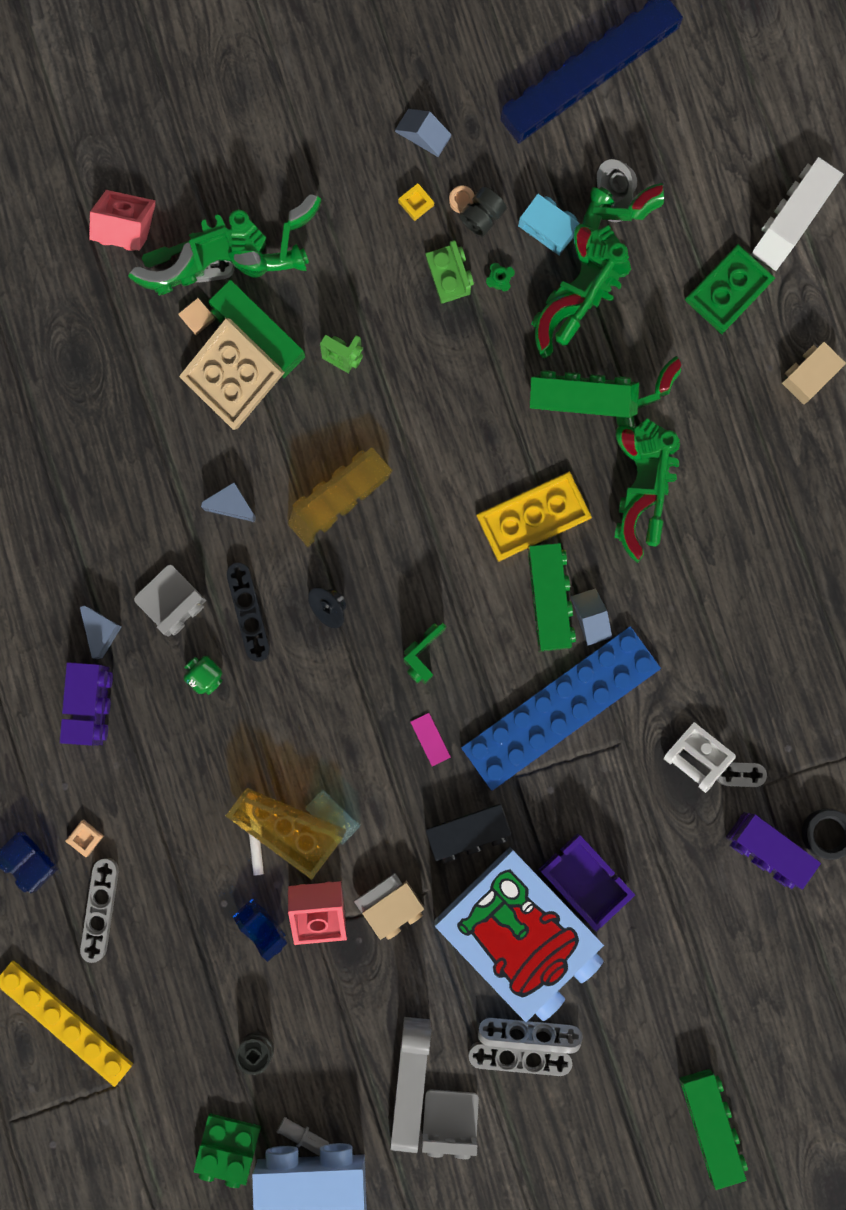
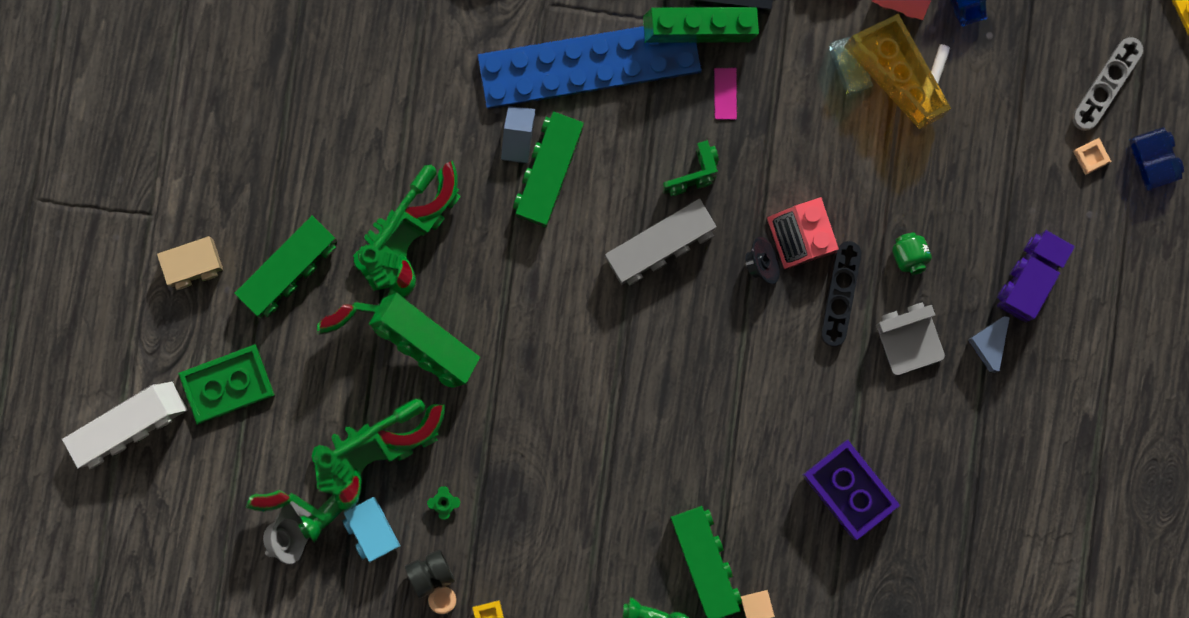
camera: 155 degrees left, 0 degrees up
tan plate [179,318,285,430] -> none
sand blue slope [201,483,256,522] -> none
clear yellow wedge [288,448,393,547] -> none
bright green bracket [320,335,363,374] -> none
bright green bracket [425,240,474,304] -> none
yellow tile [476,471,592,562] -> none
none -> green brick [234,216,338,318]
none -> light grey brick [605,199,717,286]
none -> green brick [643,7,759,43]
none -> coral slope [767,197,839,269]
none -> dark purple brick [802,440,900,540]

